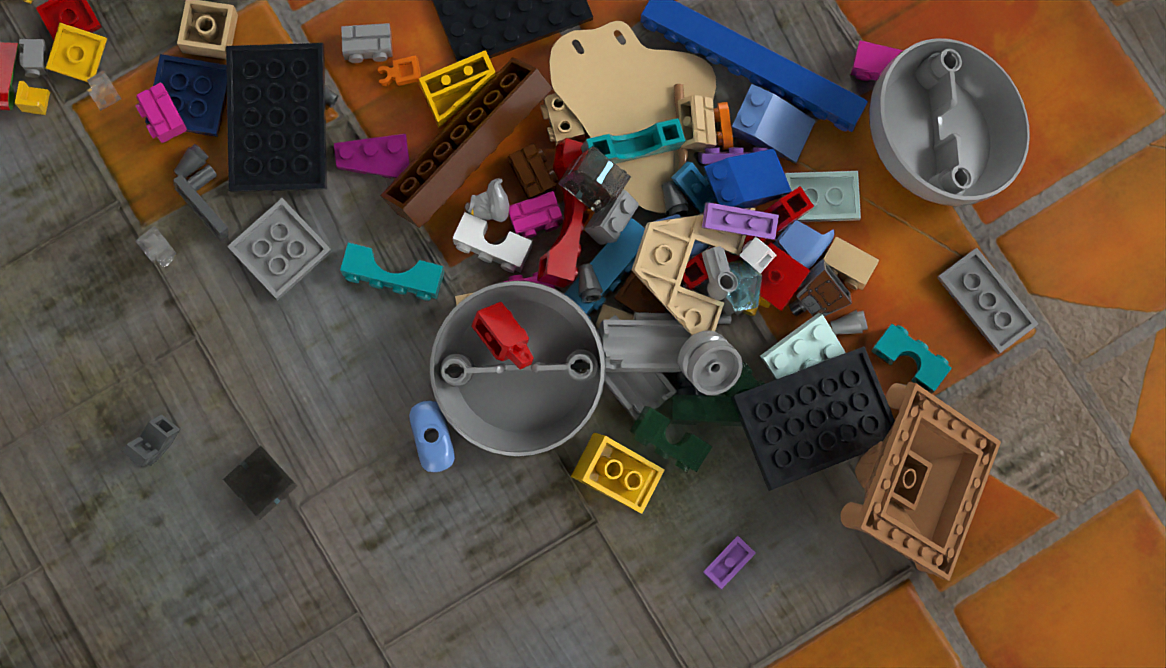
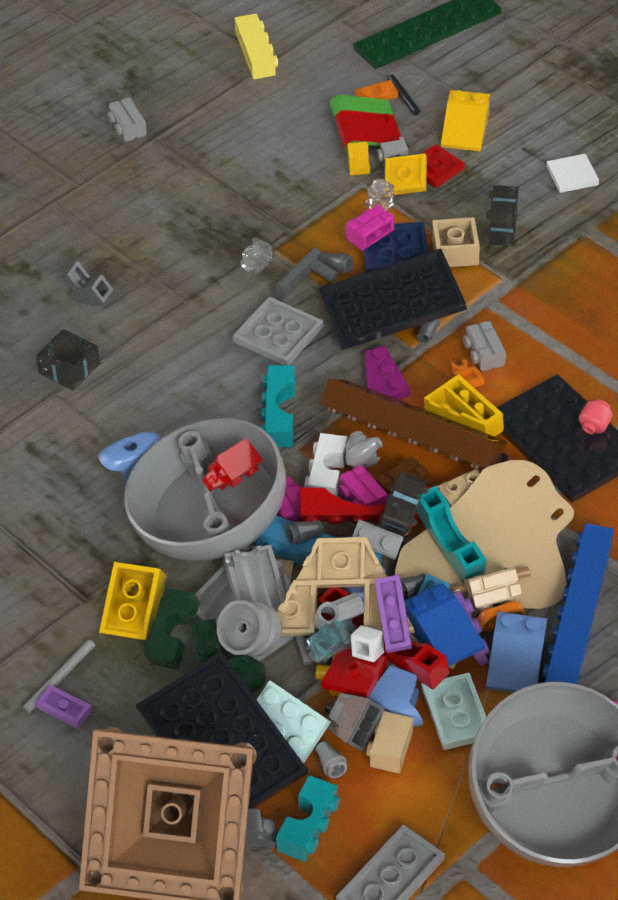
camera: 80 degrees right, 30 degrees down
none -> light grey bar [23,639,95,713]

